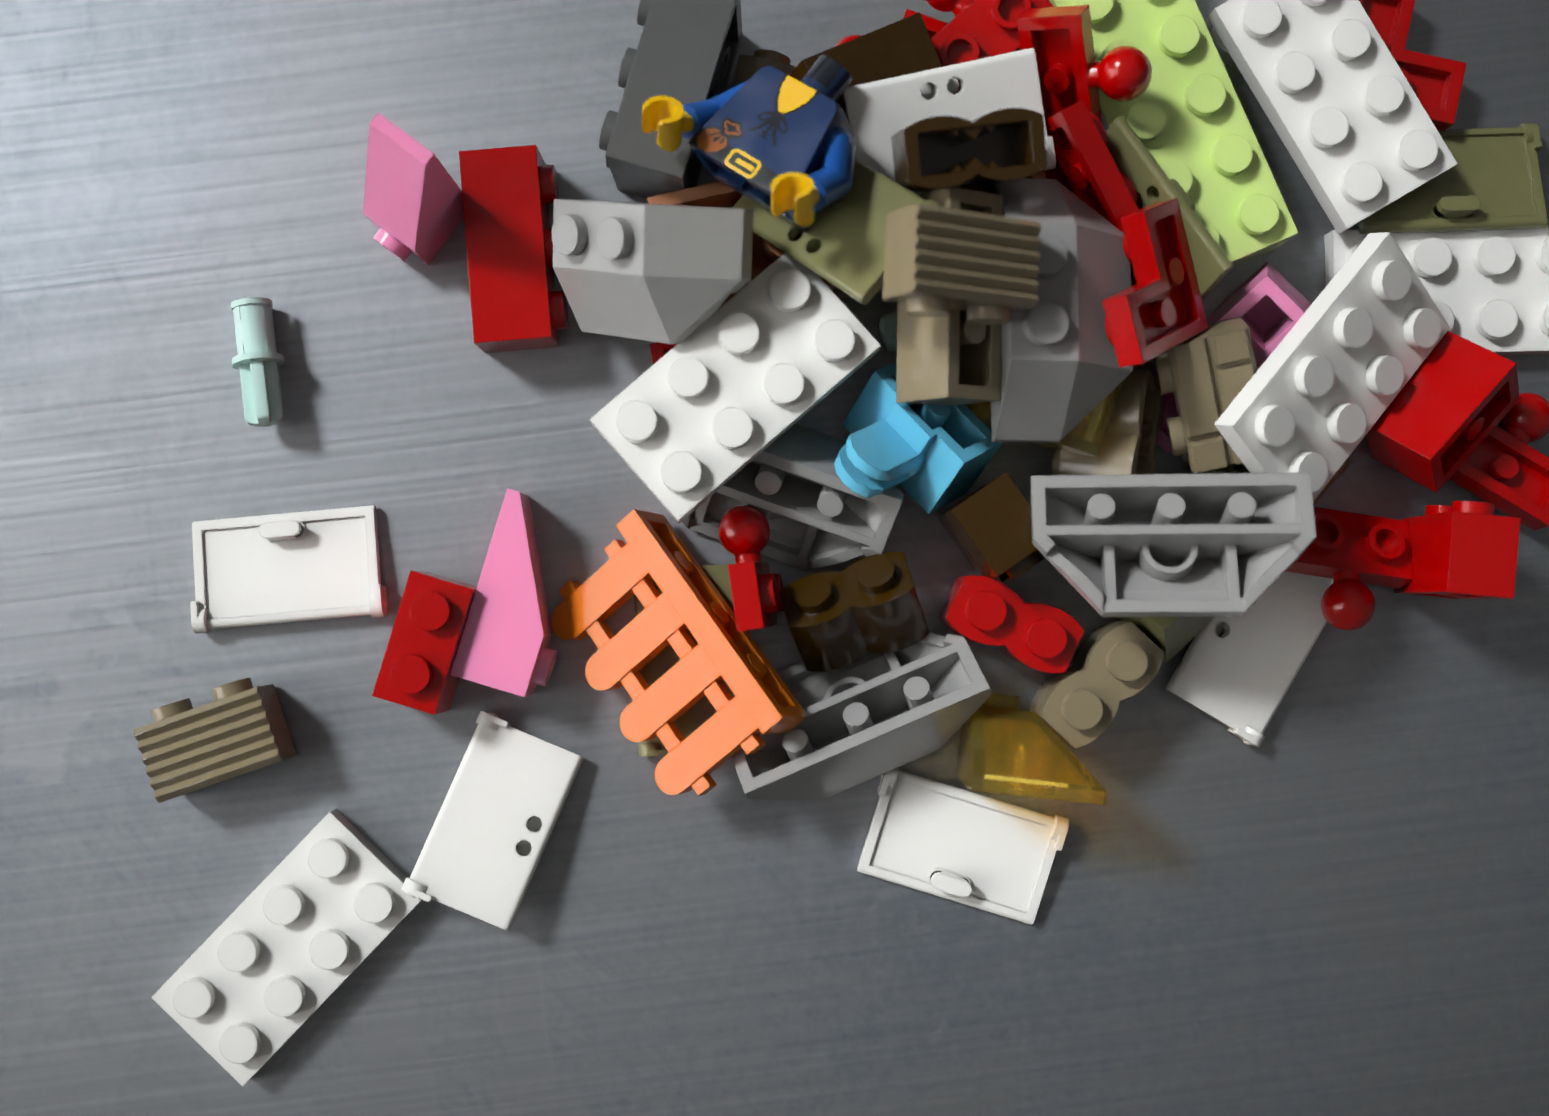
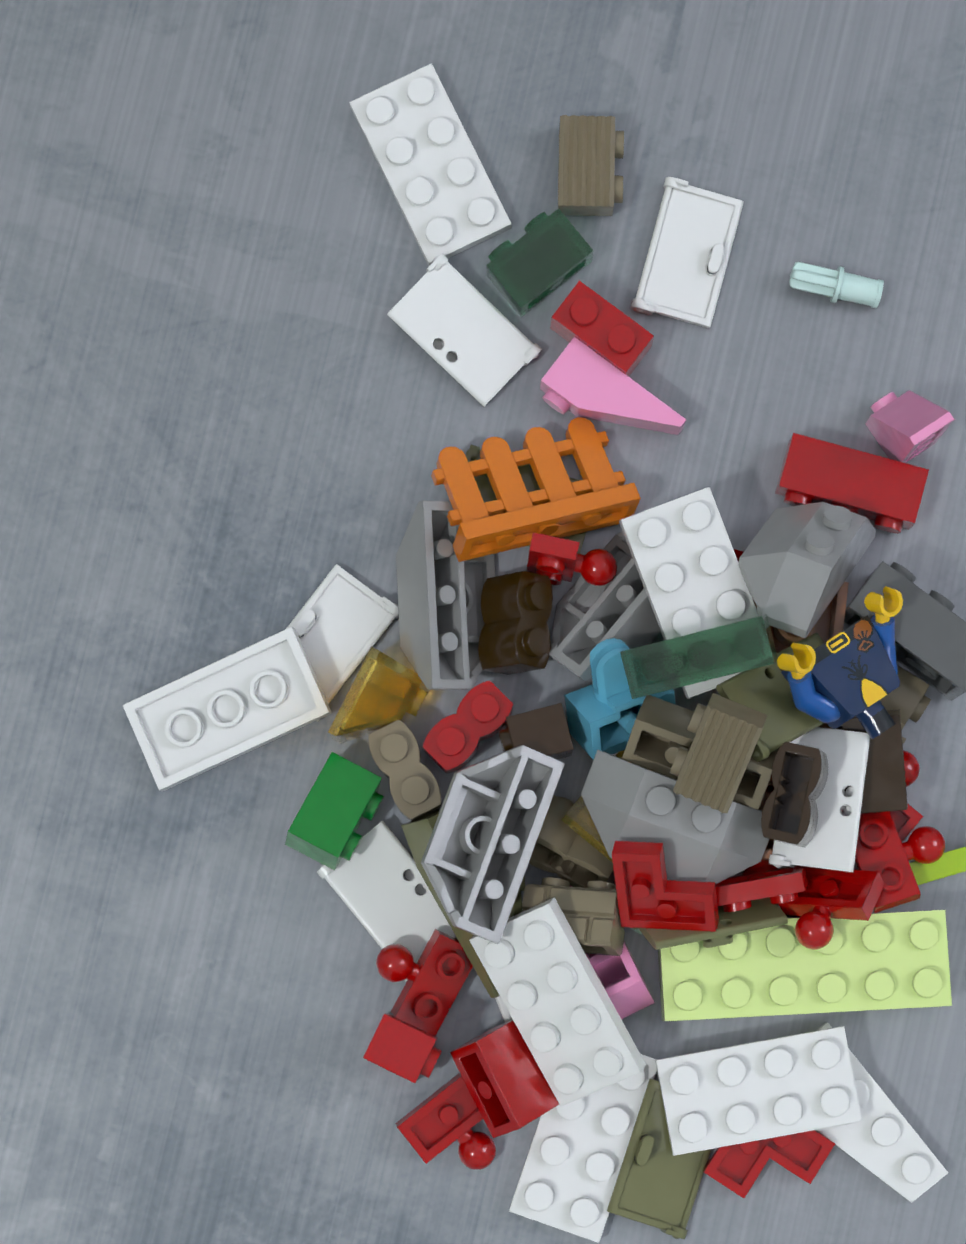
camera: 115 degrees right, 5 degrees down
none -> white plate [123,627,332,791]
none -> green brick [285,752,384,870]
none -> clear green brick [486,208,593,317]
none -> clear green brick [620,614,778,699]

